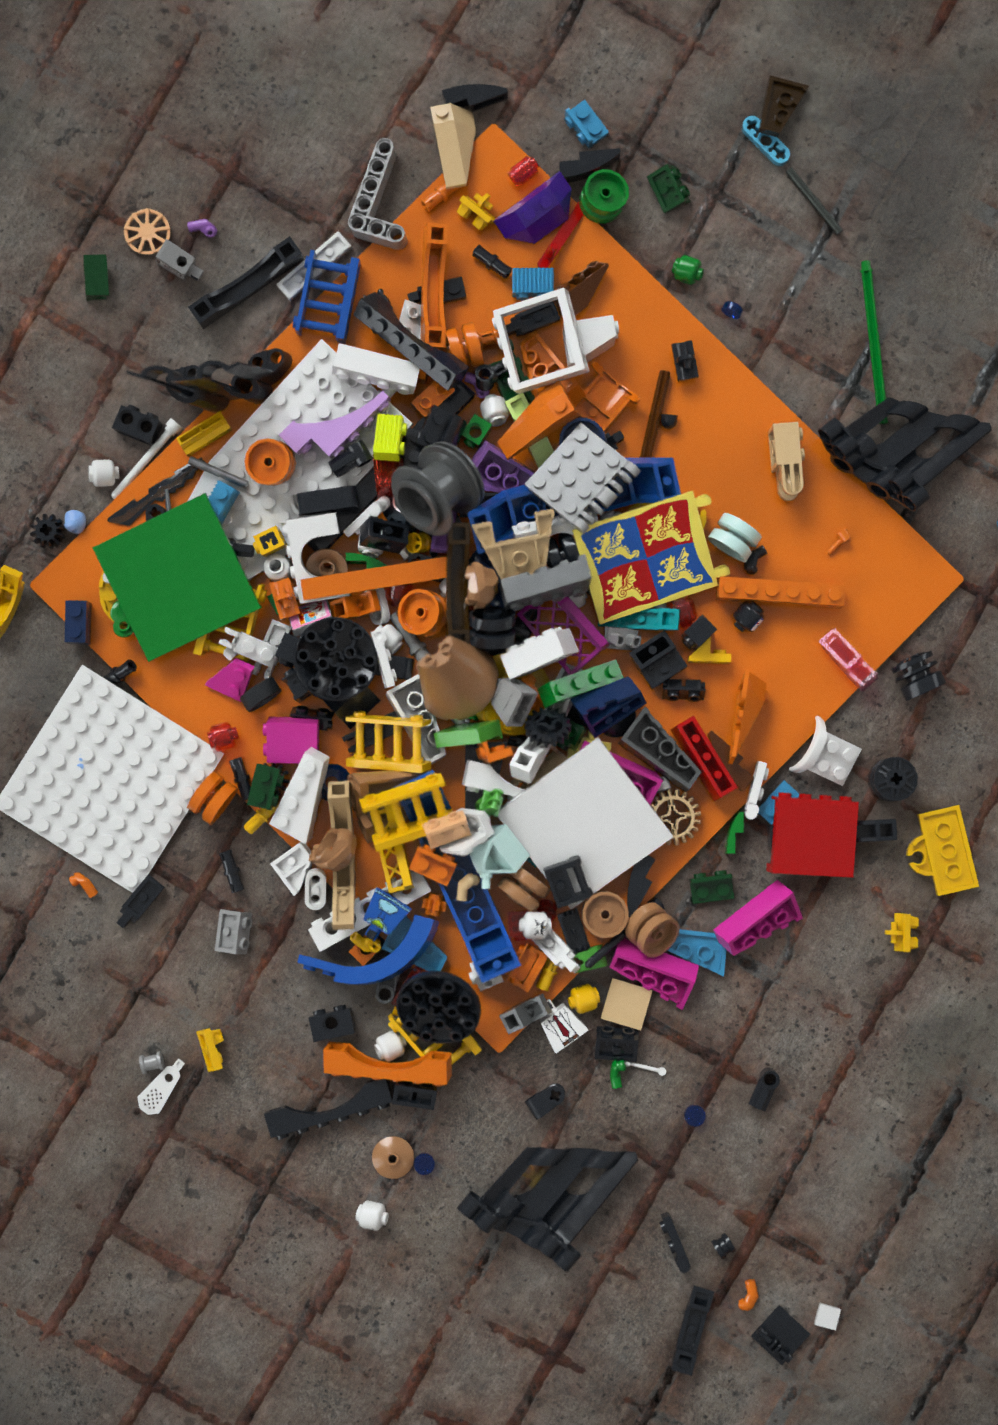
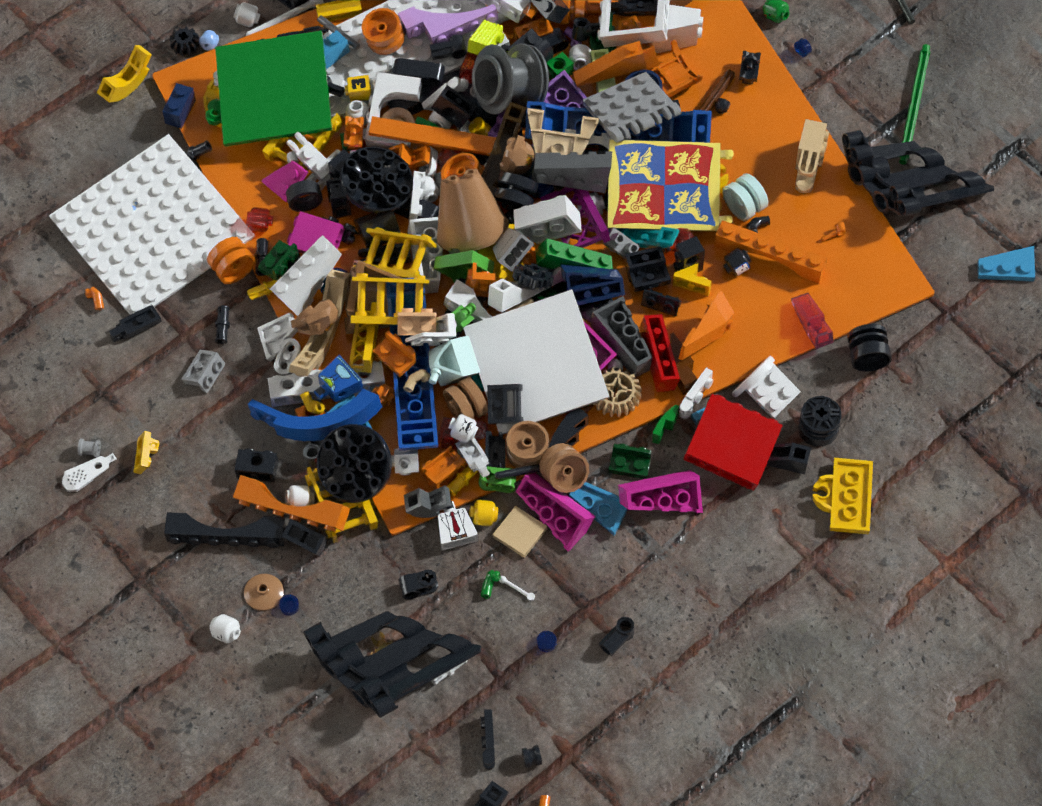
camera: 15 degrees right, 25 degrees down
black bracket [595,1026,639,1062] -> none
yellow hips [885,913,919,952] -> none

